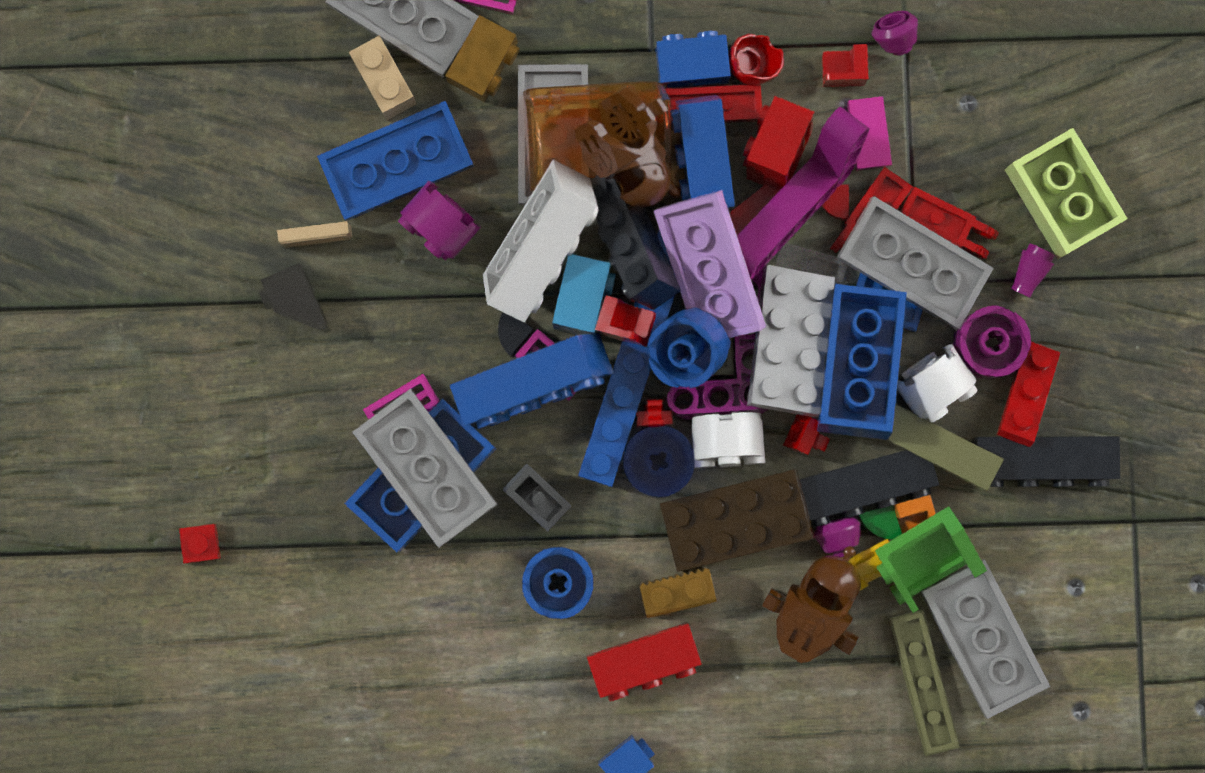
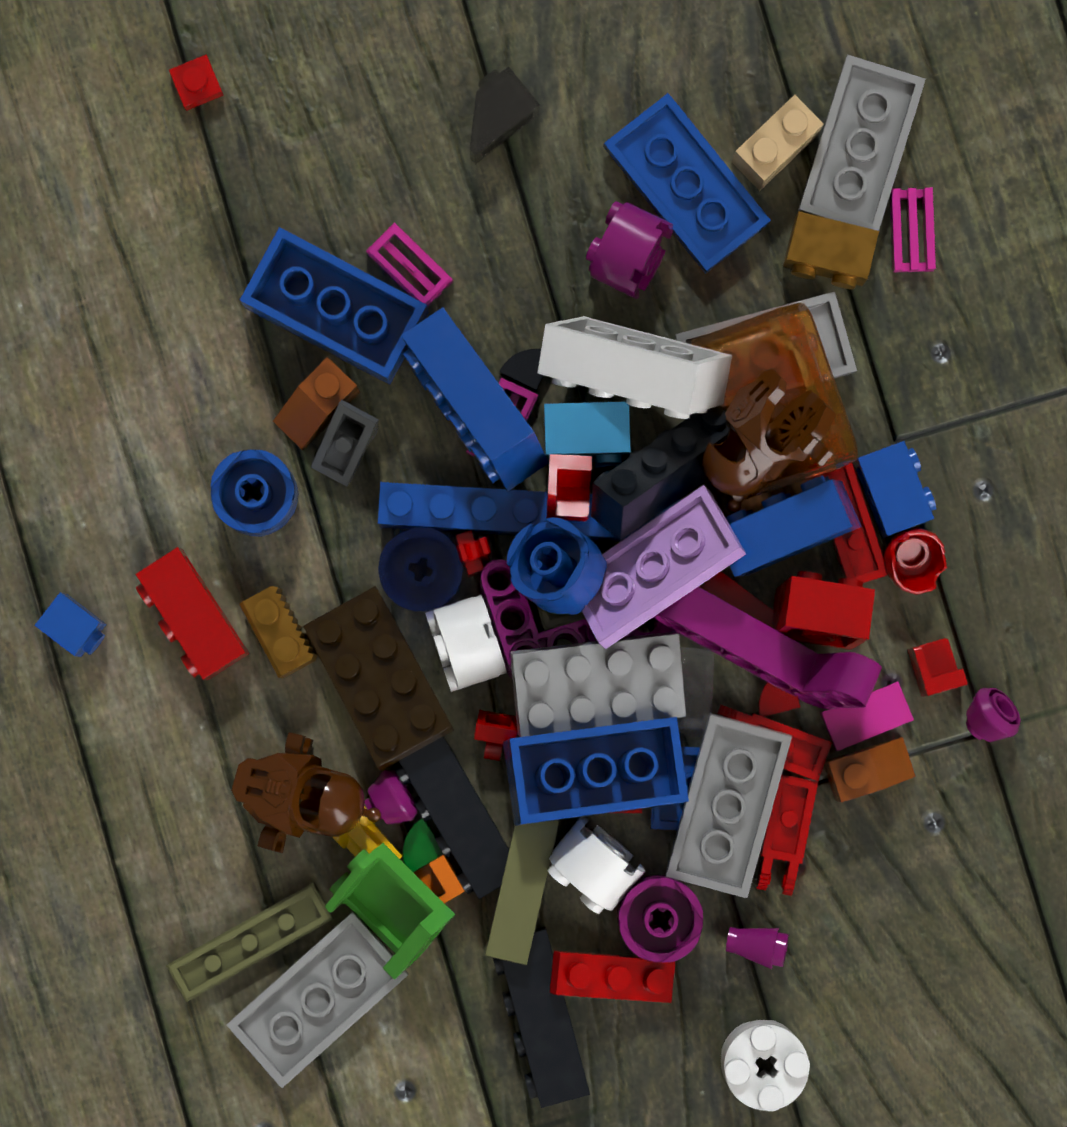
camera: 75 degrees right, 0 degrees up
tan tile [277,221,352,248] -> none
light grey plate [353,389,497,548] -> none
yellowish green brick [1005,128,1128,259] -> none
none -> dark orange slope [273,357,360,451]
none -> white brick [721,1020,810,1112]
none -> dark orange slope [824,737,916,802]

